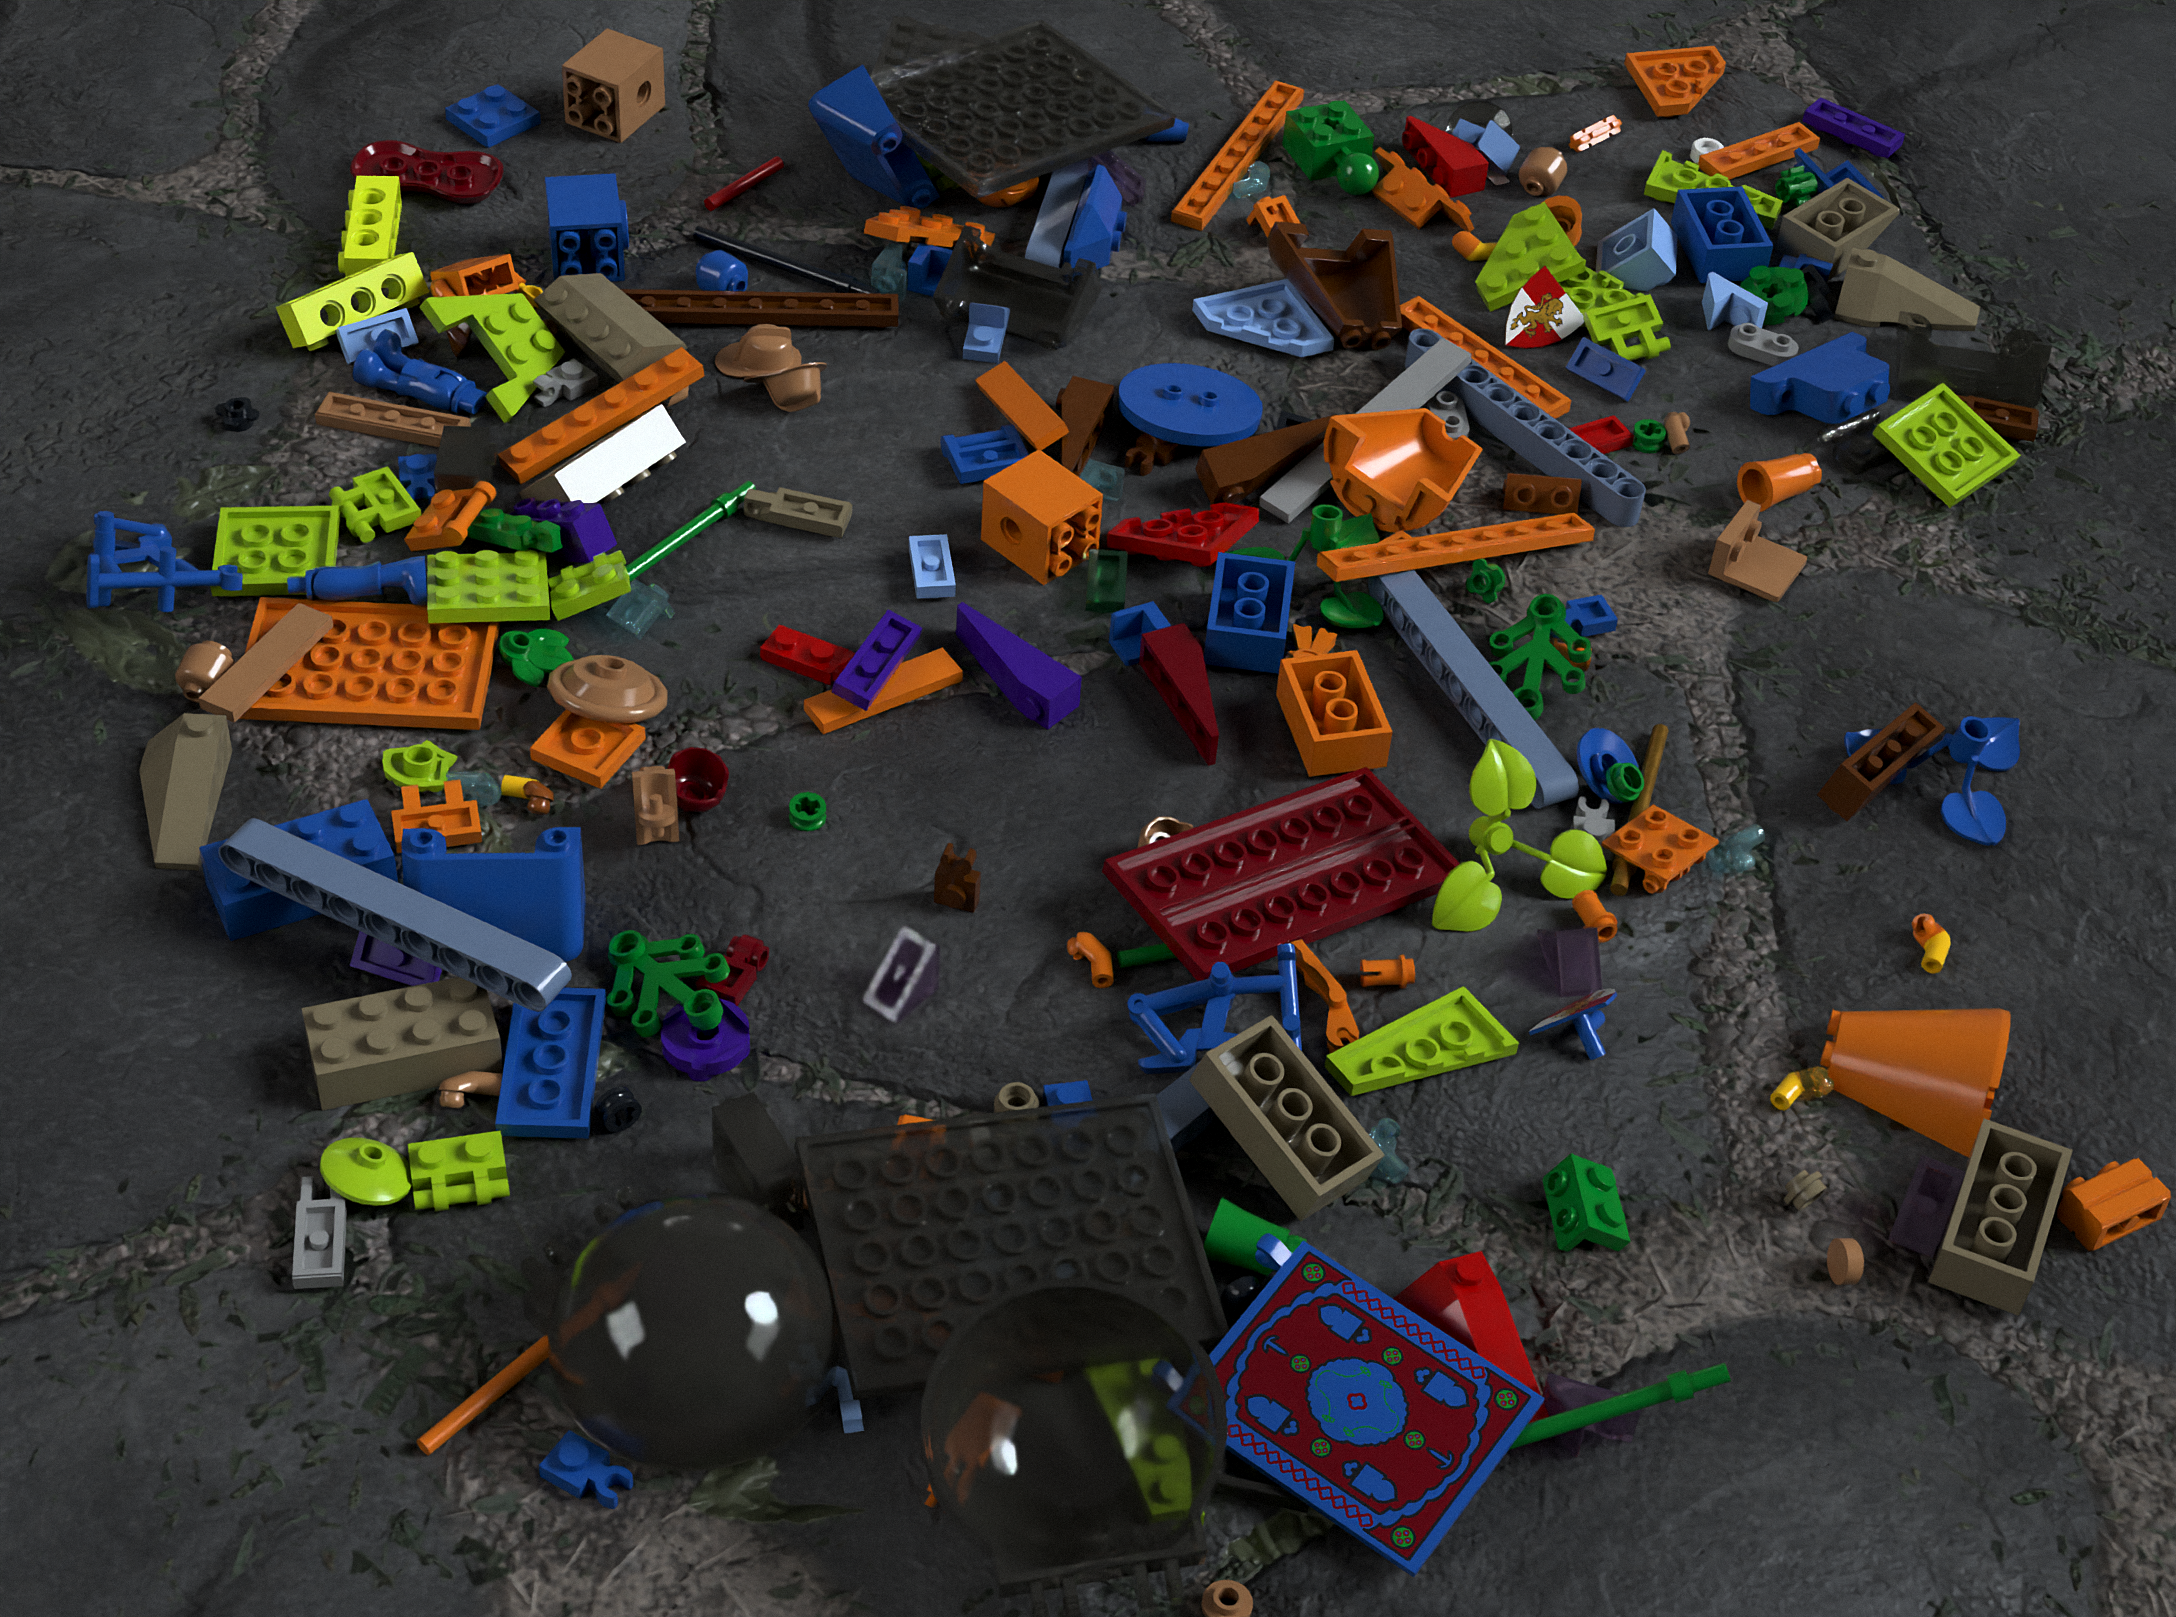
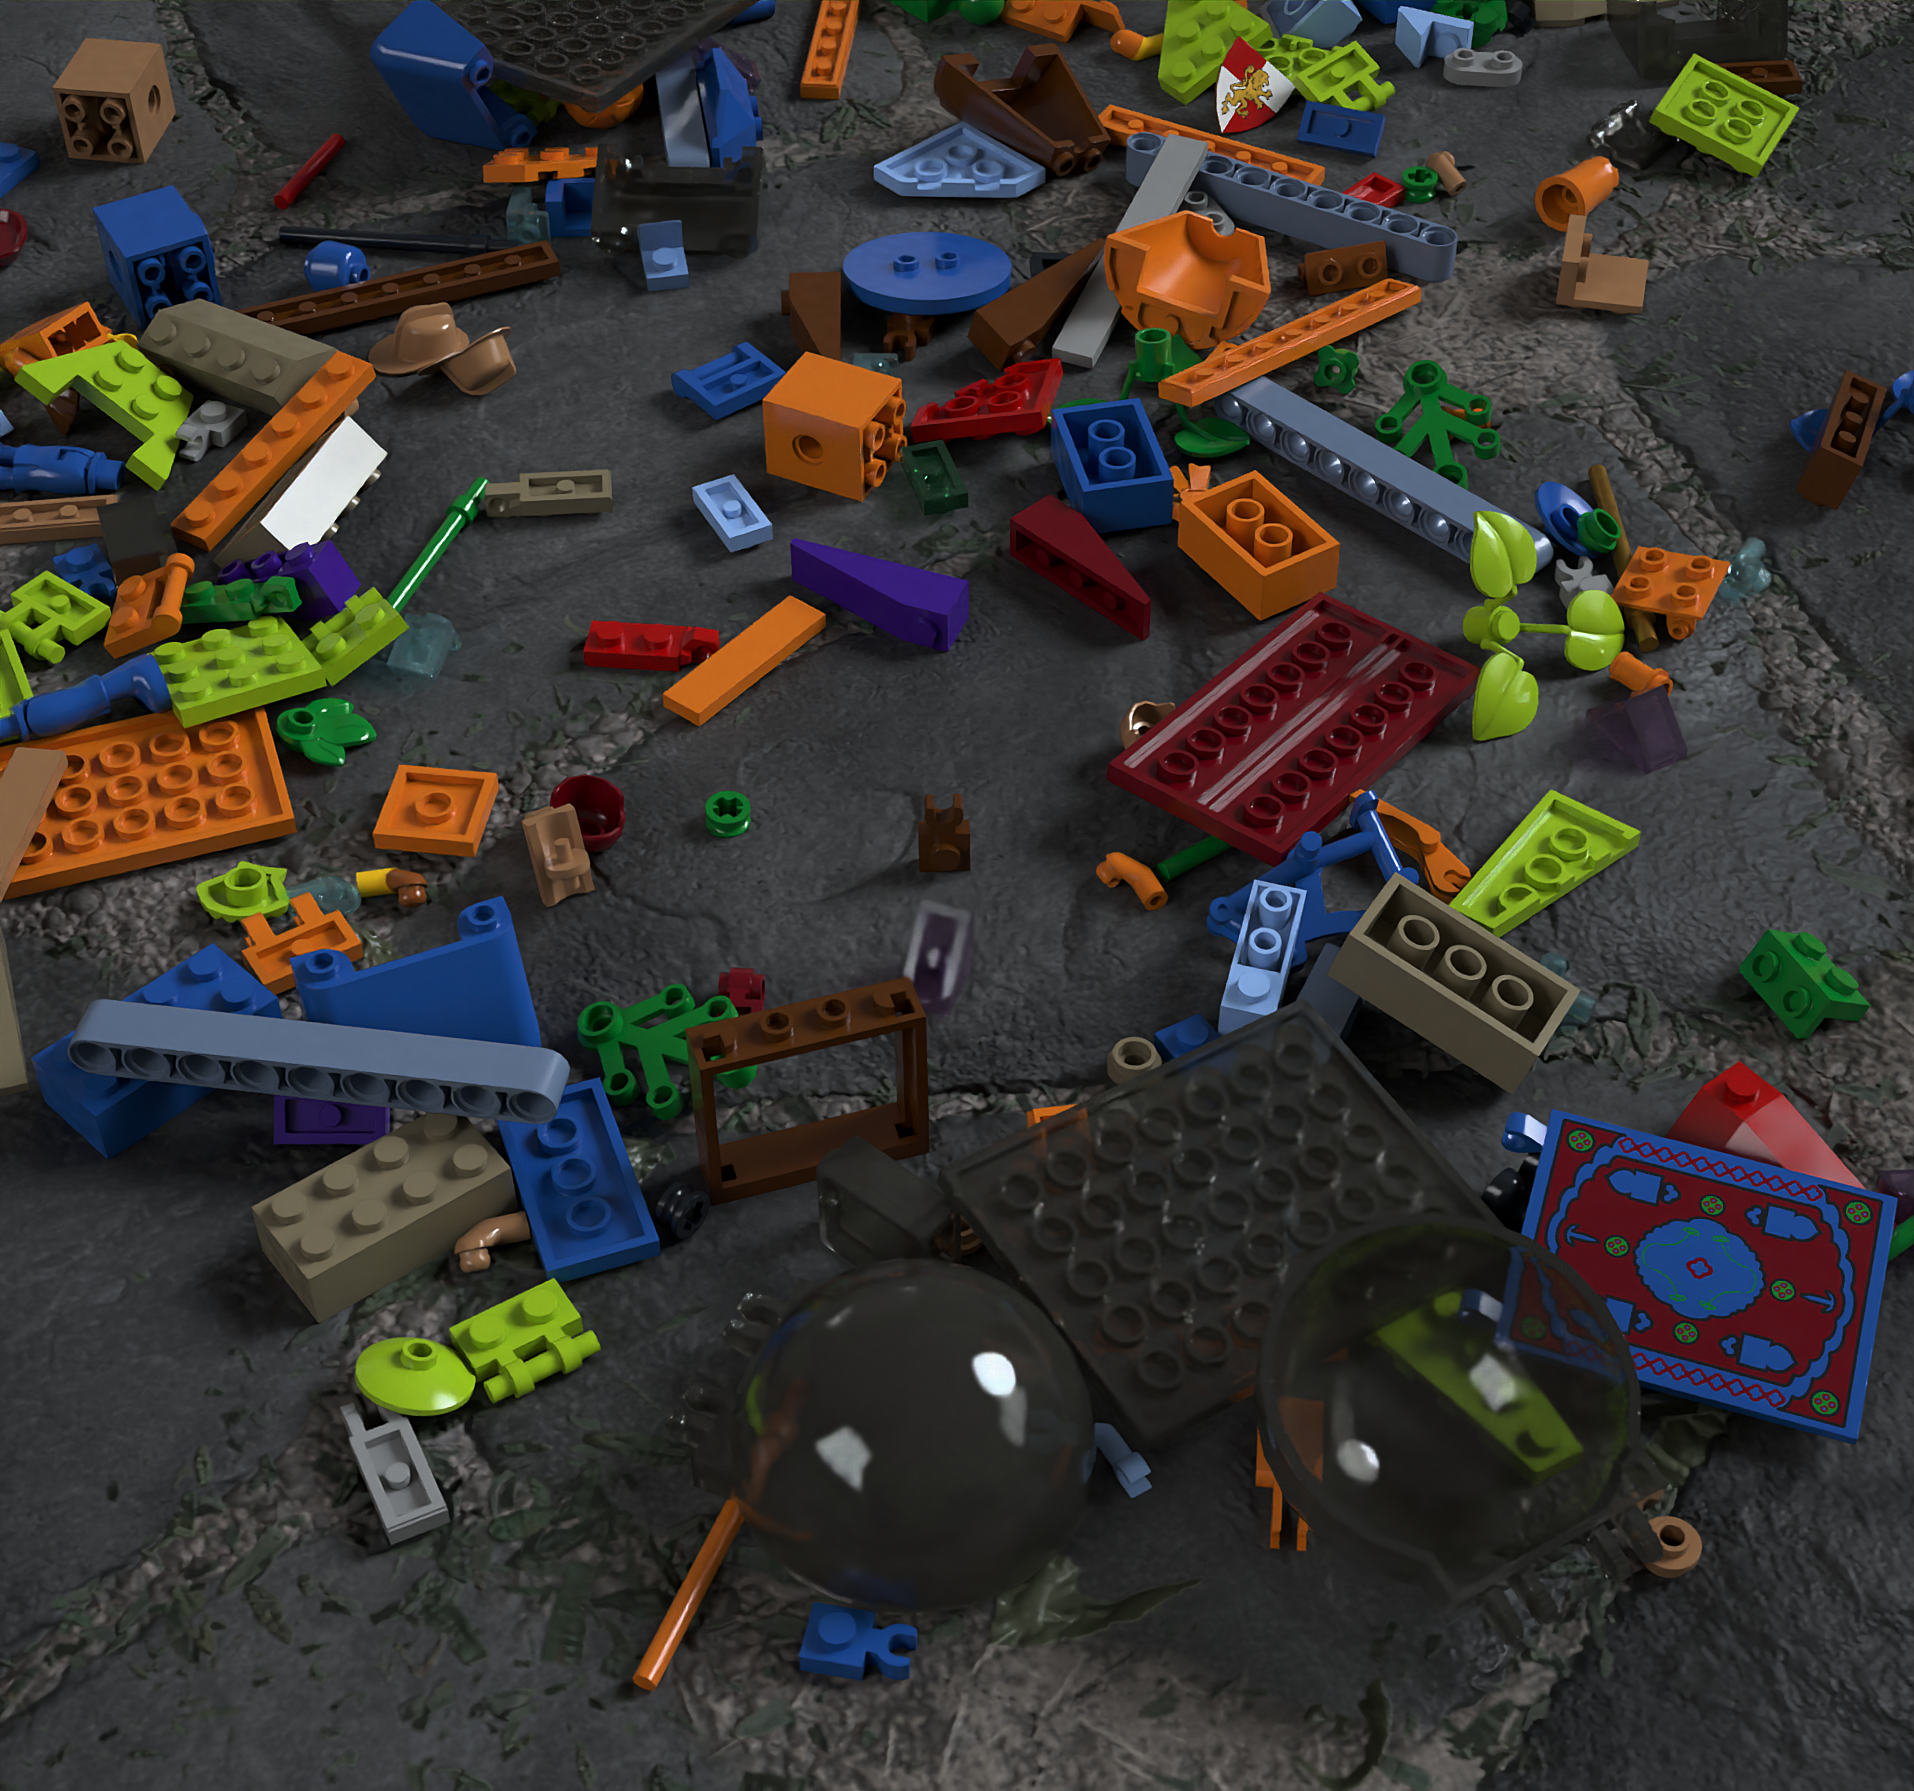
camera: 15 degrees left, 0 degrees up
medium nougat piece [547,655,668,723] -> none
dark purple plate [661,999,750,1082] -> none
dark purple plate [831,609,923,711] -> none
orange tile [975,361,1069,451] -> none
blue panel [1109,601,1171,666] -> none
green plant [1200,1197,1307,1276] -> none
clear light blue arm [1233,161,1270,199] -> none
orange bracket [1246,195,1301,238] -> none
orange pin [1360,954,1415,989] -> none
blue shield [1529,988,1617,1060] -> none
blue plate [1551,594,1618,638] -> none
blue brick [1750,332,1890,424] -> none
none -> reddish brown window [685,976,930,1206]
none -> light blue slope [1217,879,1307,1055]

